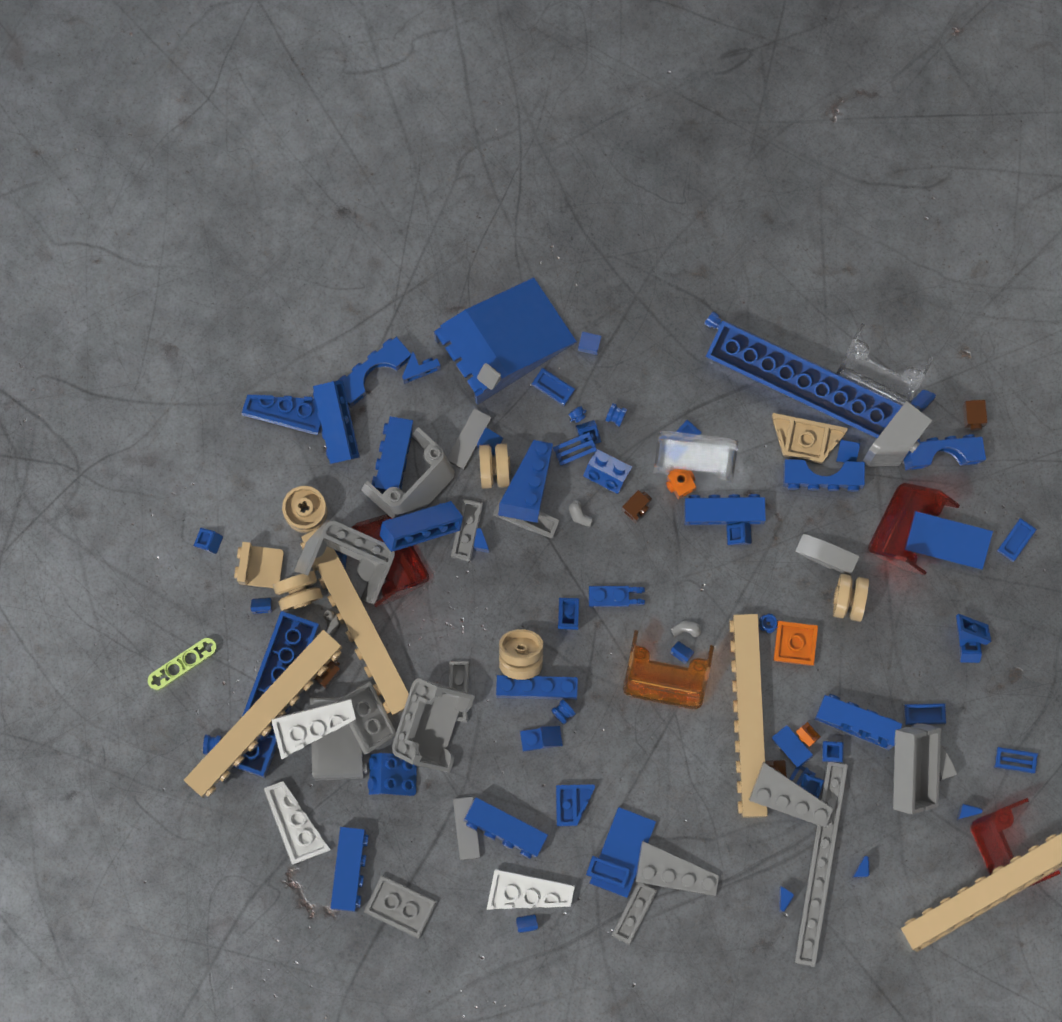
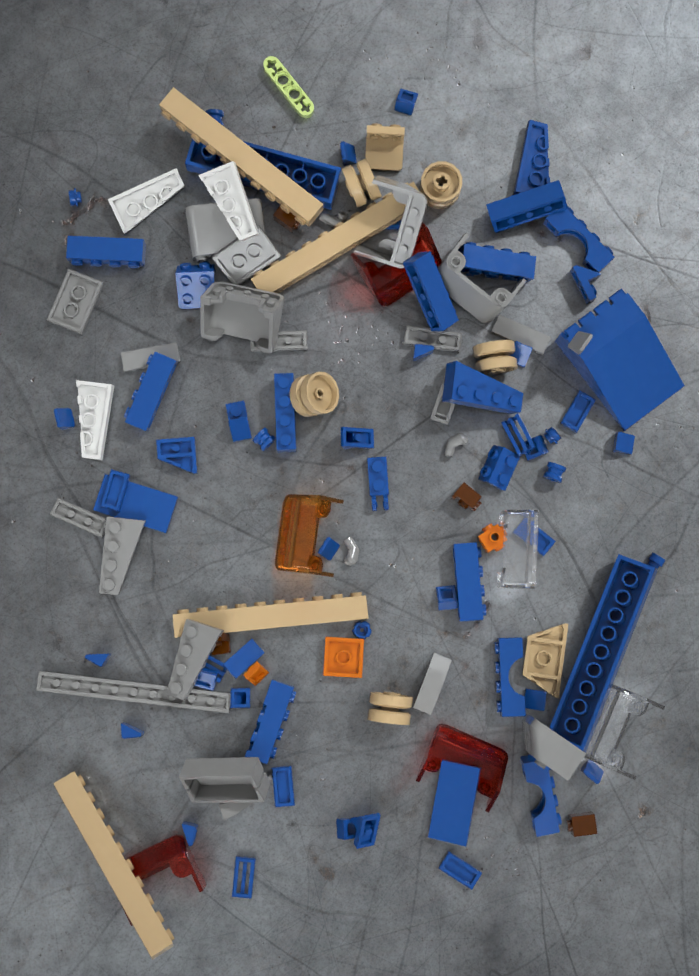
camera: 85 degrees right, 5 degrees up
none -> blue plate [69,188,82,207]

